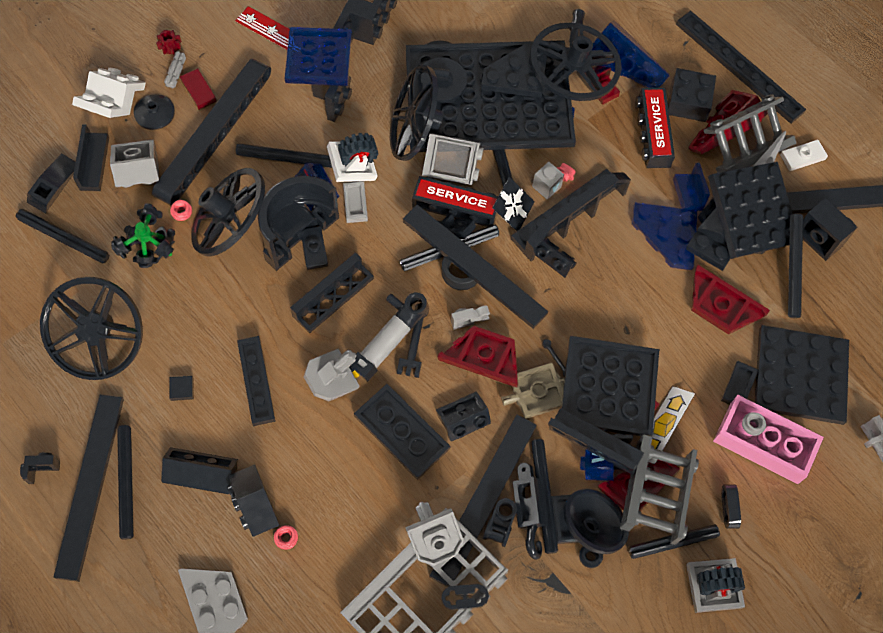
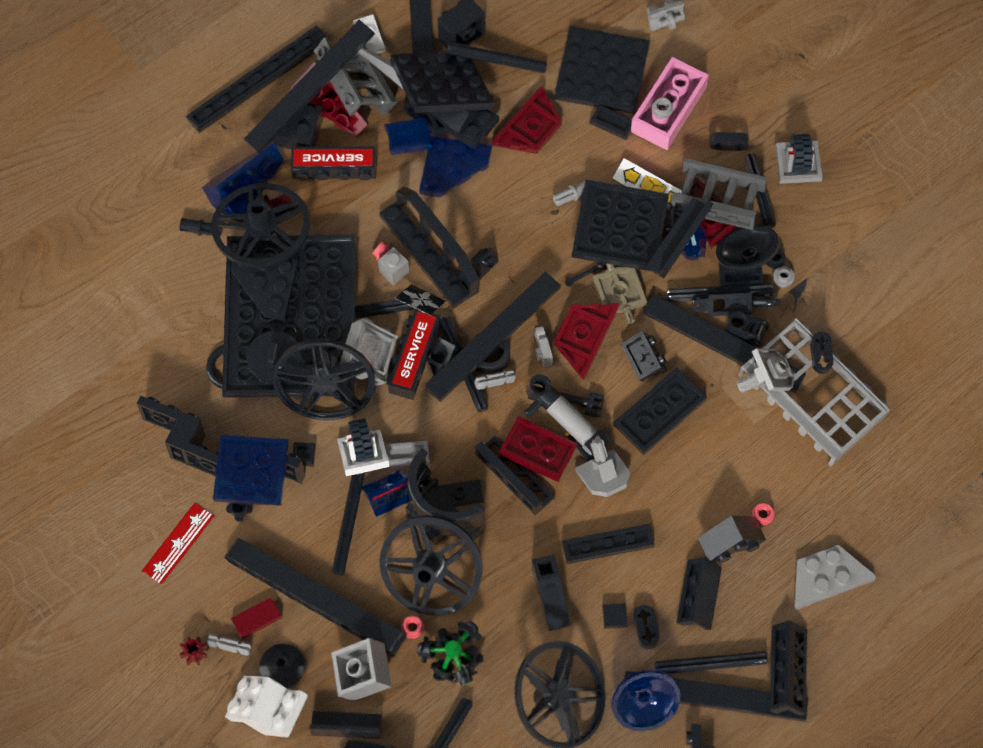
camera: 85 degrees left, 0 degrees up
none -> black tile [244,19,375,154]
none -> black tile [292,442,316,467]
none -> light grey axle [474,370,516,390]
none -> dark red plate [499,416,577,482]
none -> black slope [531,555,571,631]
none -> light grey axle [552,179,589,206]
none -> clear blue dish [611,670,680,731]
none -> black beam [633,605,659,649]
none -> black fence [770,620,807,716]
none -> light grey plate [773,266,795,287]

